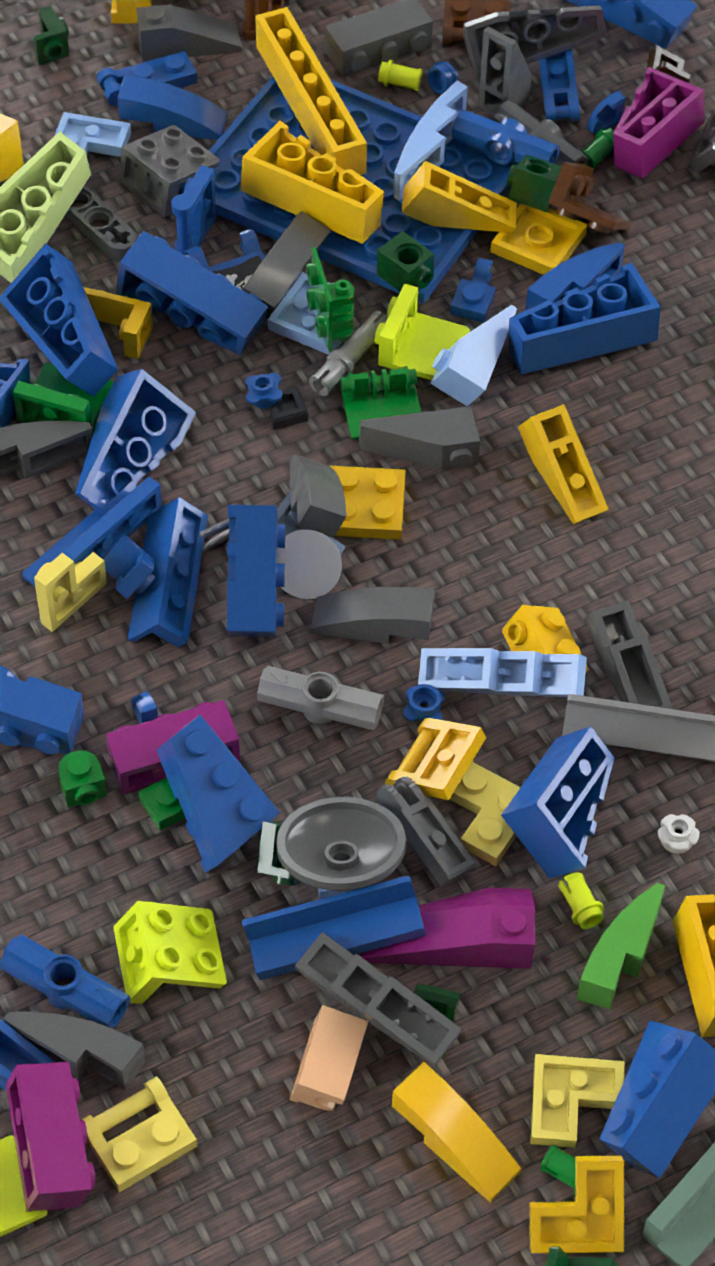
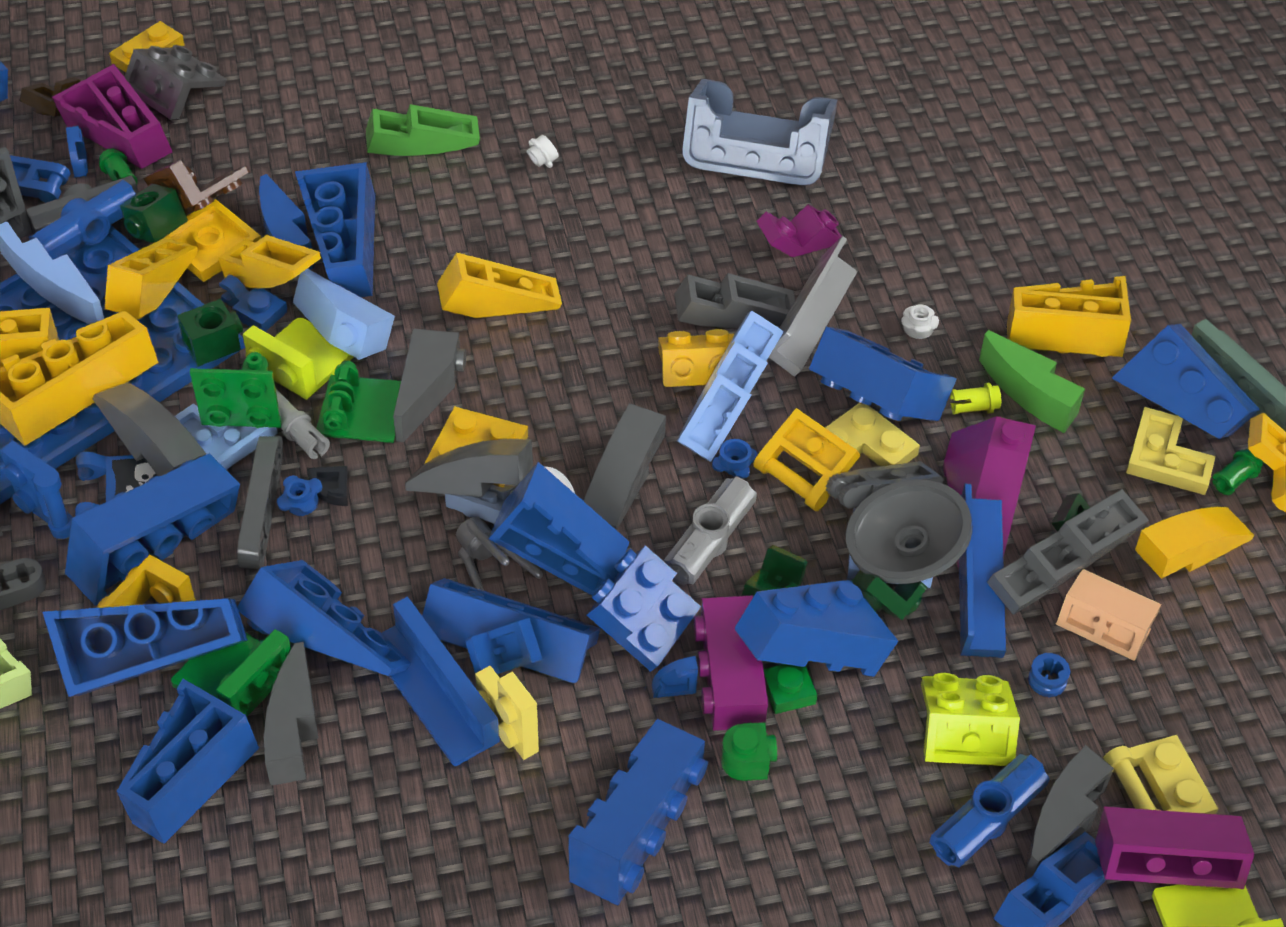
camera: 75 degrees left, 5 degrees down
none -> yellow slope [218,235,321,289]
none -> dark grey beam [238,436,283,569]
none -> plate [587,545,701,671]
none -> dark green bracket [741,545,808,597]
none -> blue bush [1028,653,1071,697]

